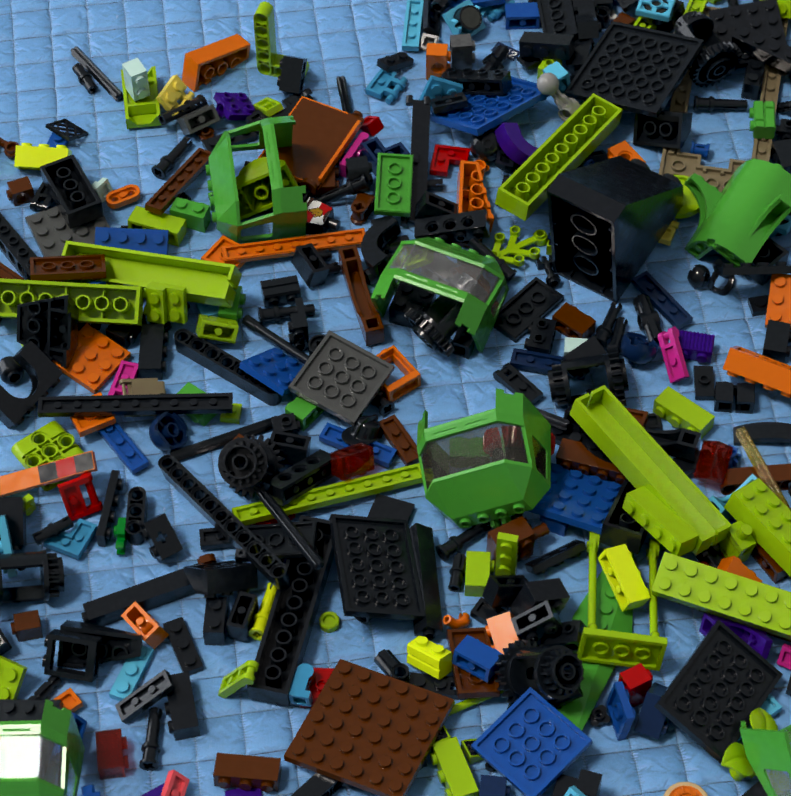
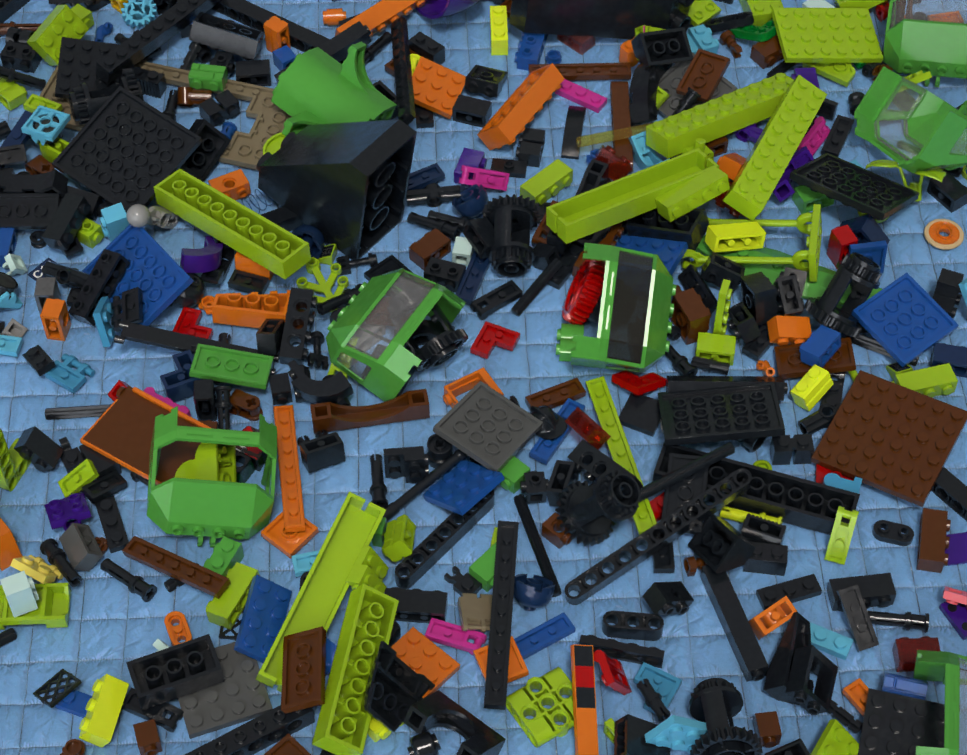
camera: 85 degrees left, 0 degrees up
green plate [114,517,127,555] -> none
black brick [260,275,301,308] -> none
none -> light aqua tile [2,253,28,277]
none -> reddish brown piece [177,87,212,107]
none -> black piece [198,90,241,127]
none -> black plate [444,566,482,596]
none -> red plate [470,321,520,359]
none -> red plate [612,370,666,396]
none -> black brick [700,252,745,293]
none -> black piece [770,434,814,465]
none -> black plate [872,520,914,546]

